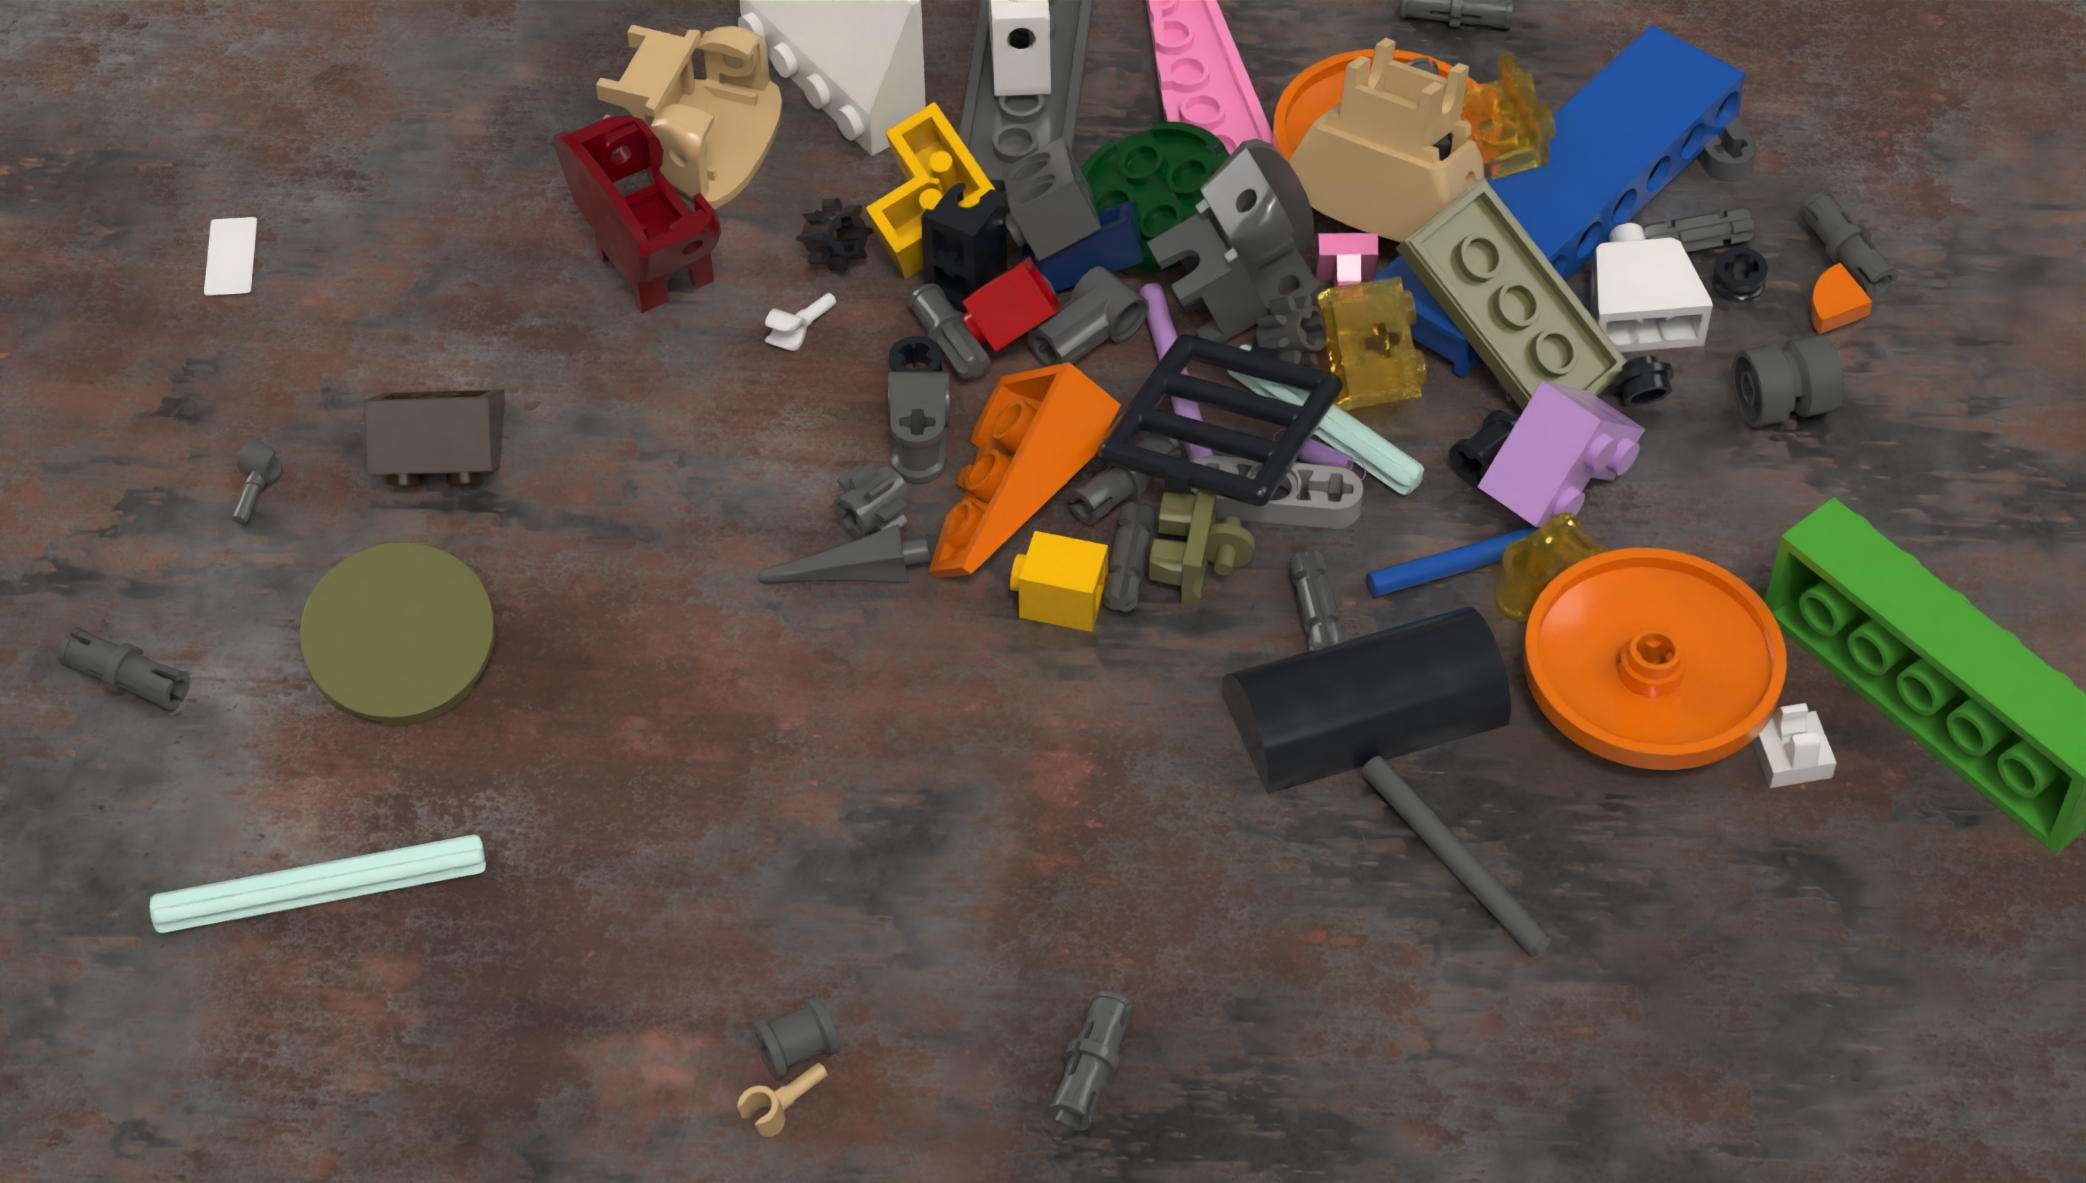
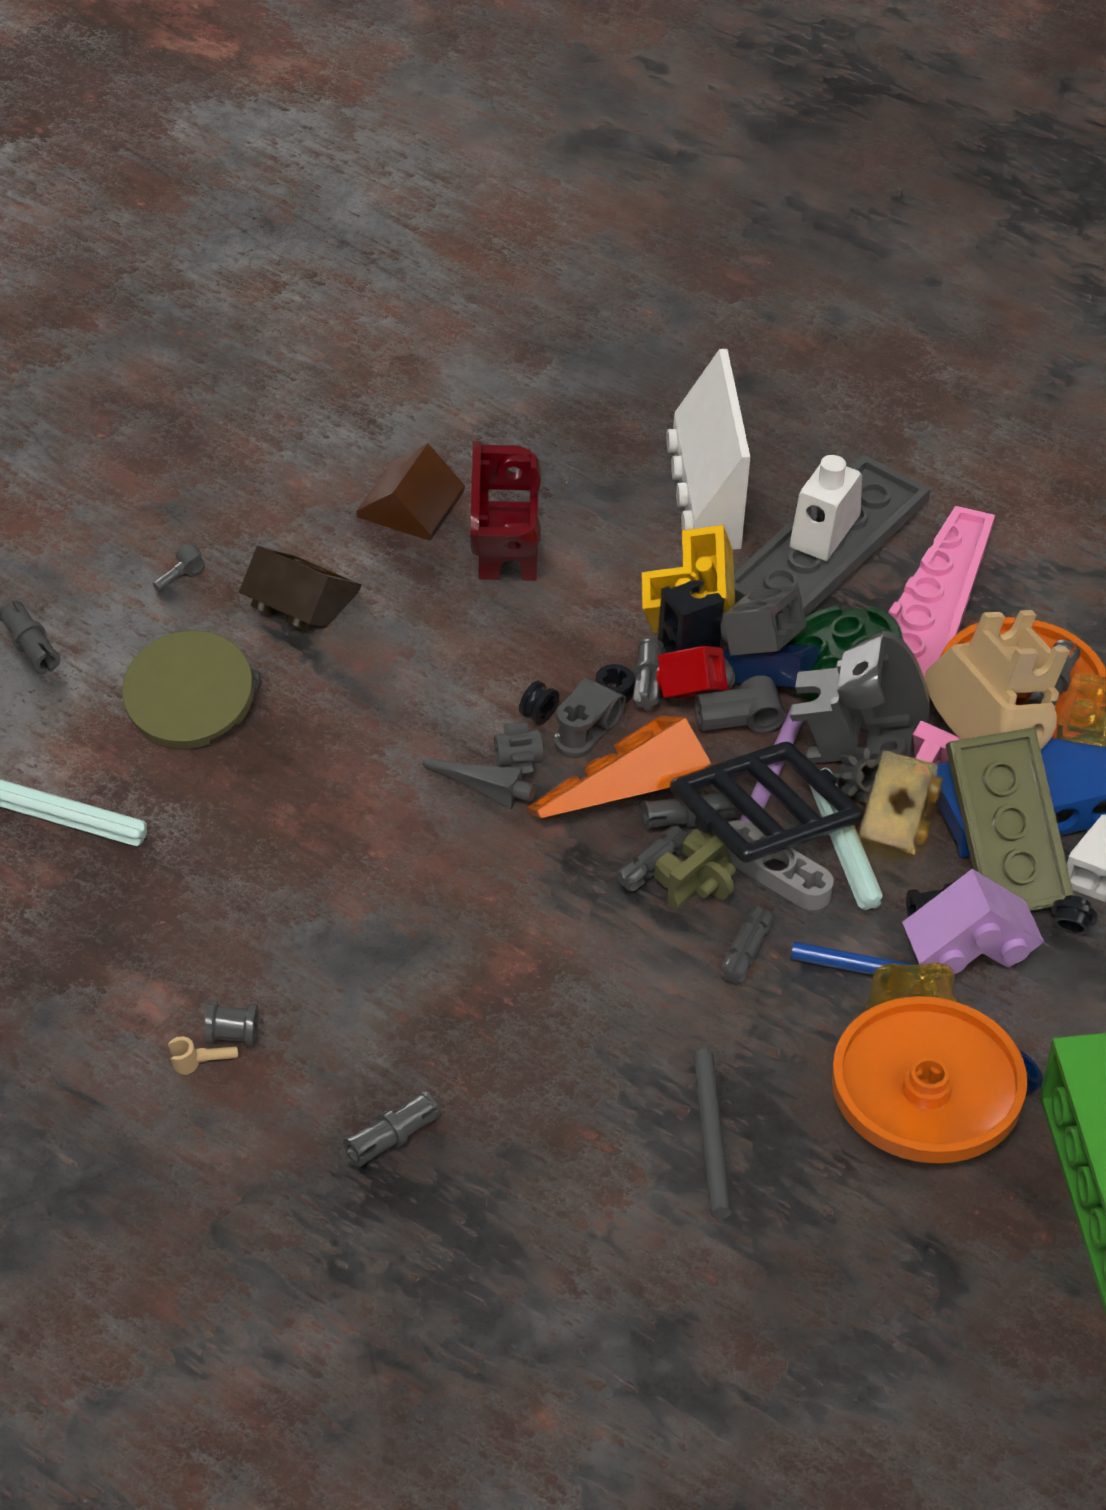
camera: 30 degrees right, 5 degrees down
white sticker [204,217,257,296] -> none
tan piece [596,25,783,209] -> none
white hand [765,293,836,351] -> none
black gear [796,198,874,271] -> none
yellow brick [1010,531,1108,632] -> none
black brick [1222,607,1511,794] -> none
lavender piece [1273,429,1366,481] -> none
white tile [1752,703,1837,788] -> none
none -> reddish brown slope [356,443,465,541]
none -> black bush [519,680,559,725]

